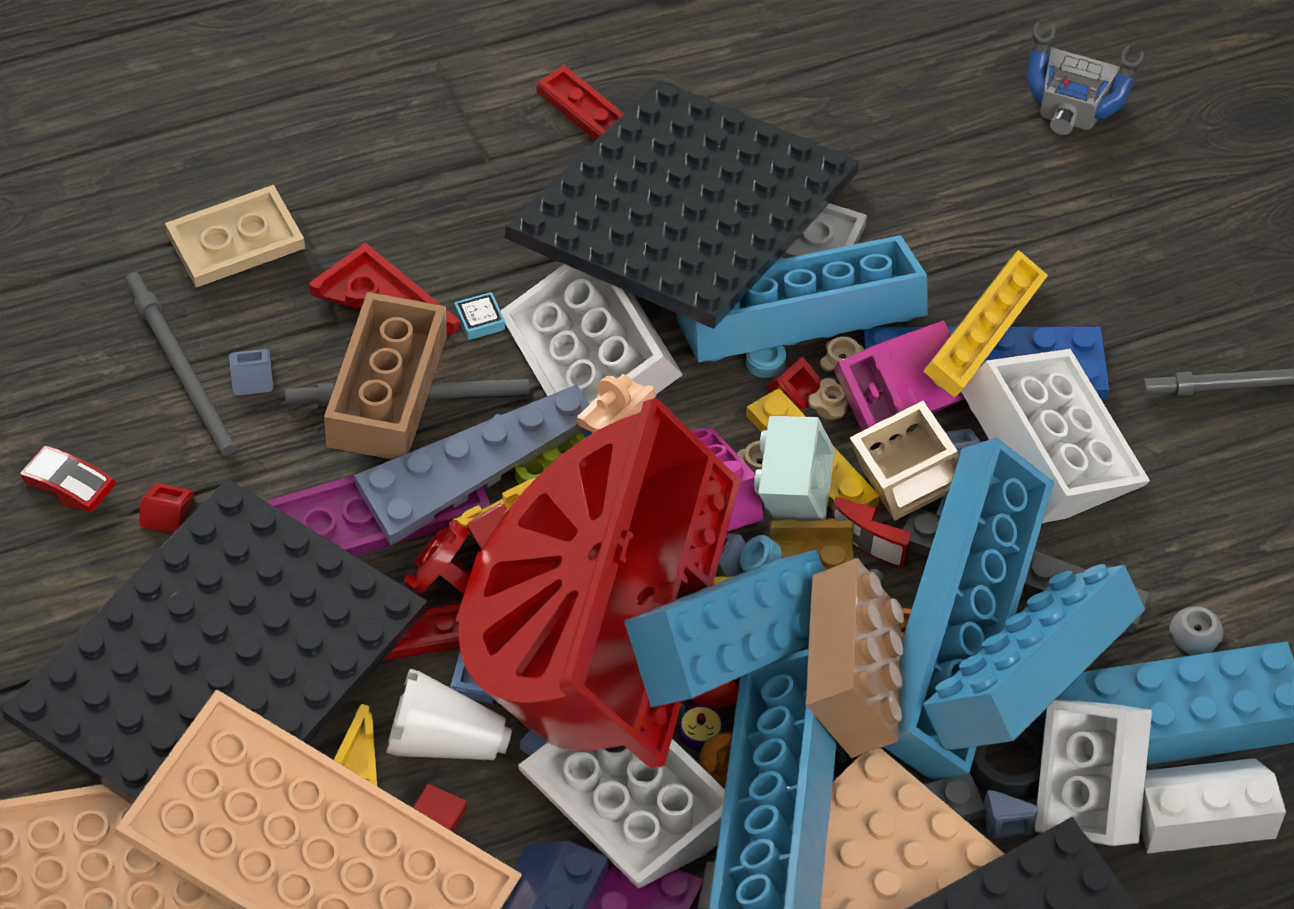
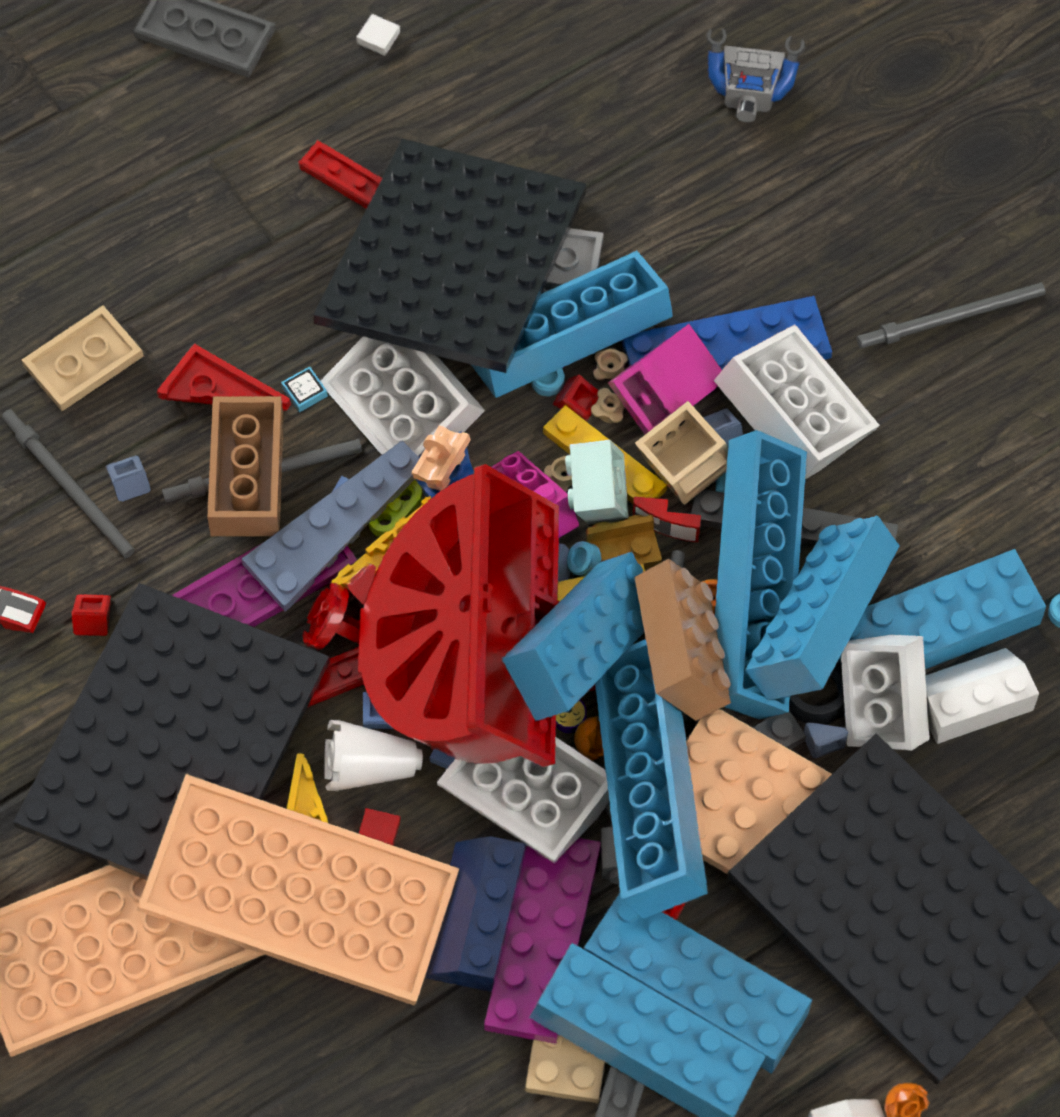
camera: 10 degrees left, 10 degrees up
yellow plate [923,250,1048,398] -> none
light grey plate [1169,606,1223,656] -> none

